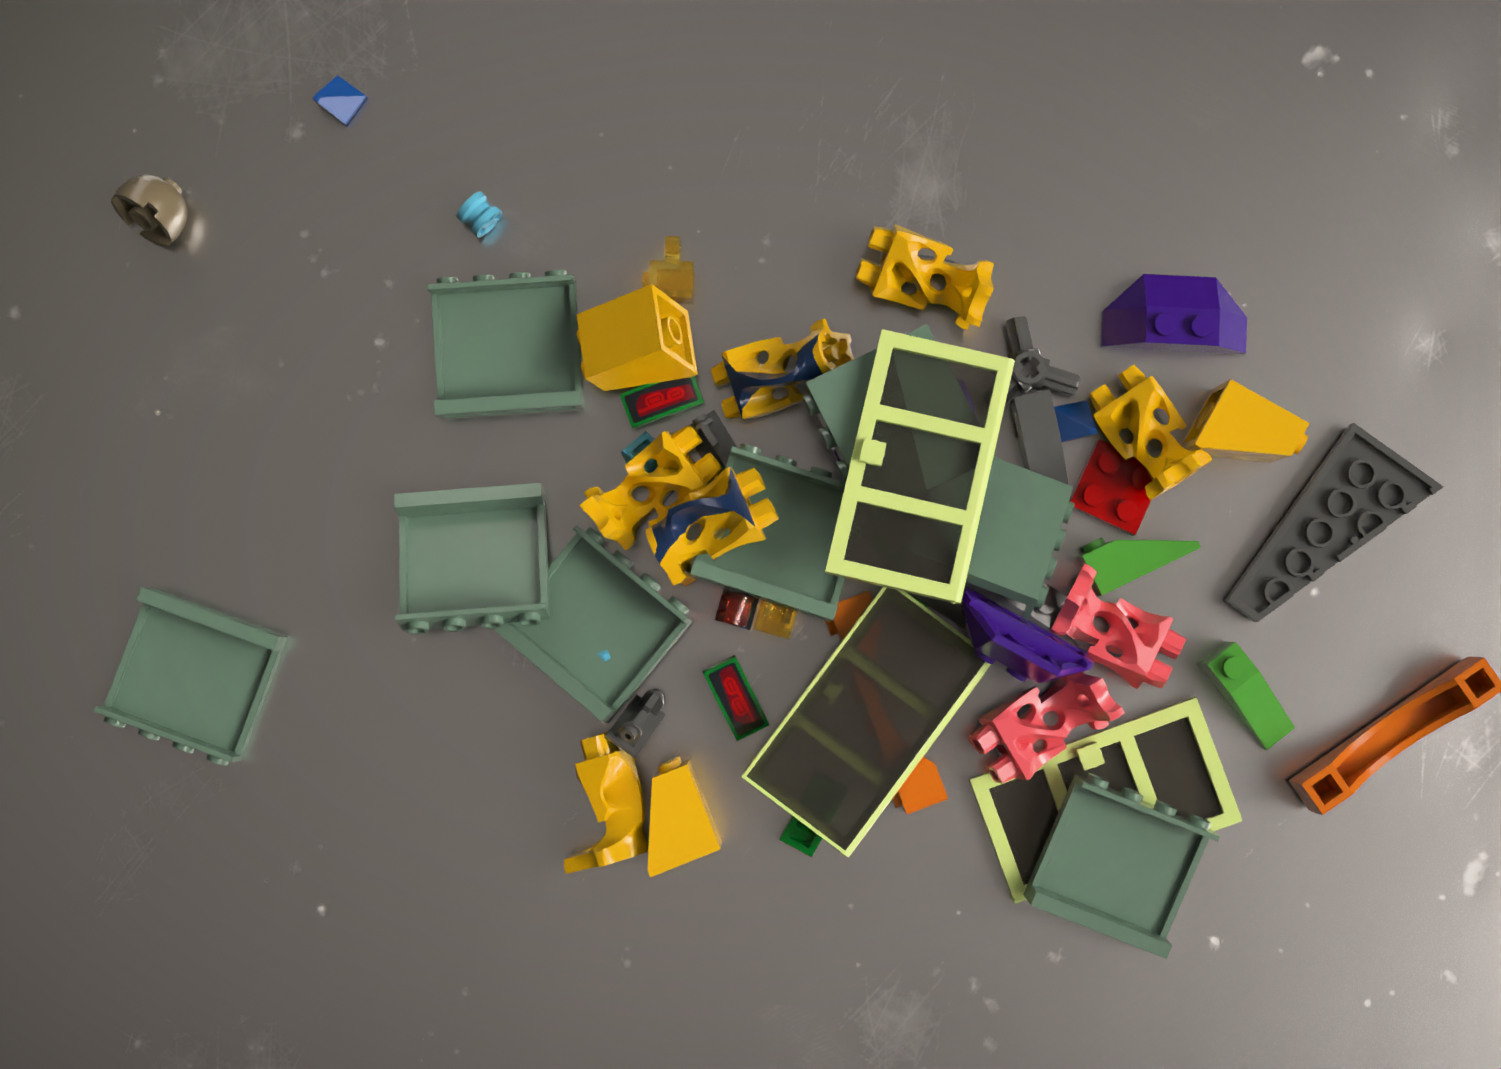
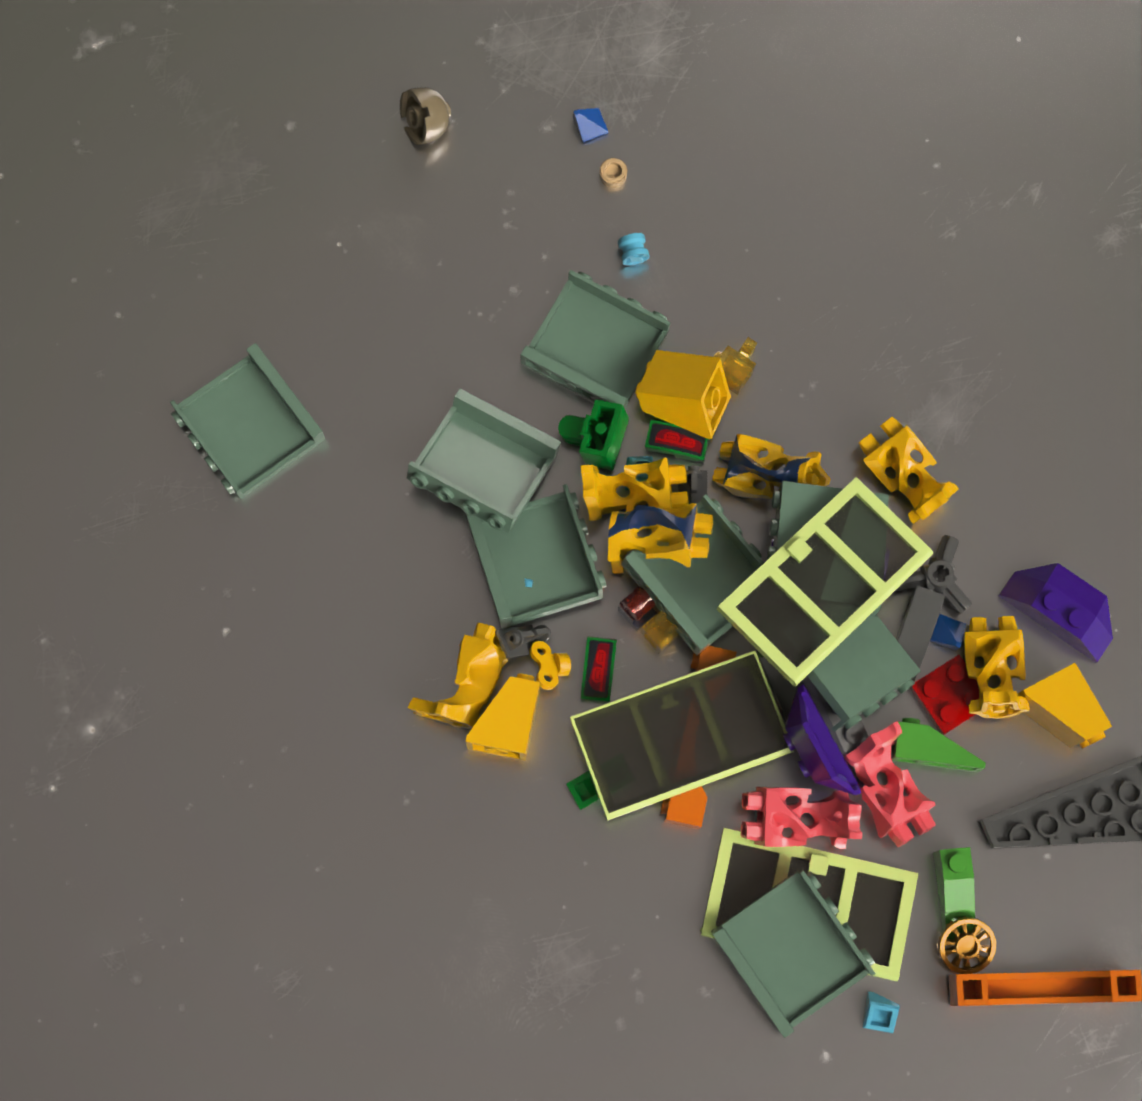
camera: 25 degrees right, 10 degrees down
none -> yellow piece [529,641,571,690]
none -> green brick [558,399,629,471]
none -> tan tile [599,158,627,188]
none -> medium azure slope [863,991,900,1033]
none -> pearl gold wheel [938,916,996,974]

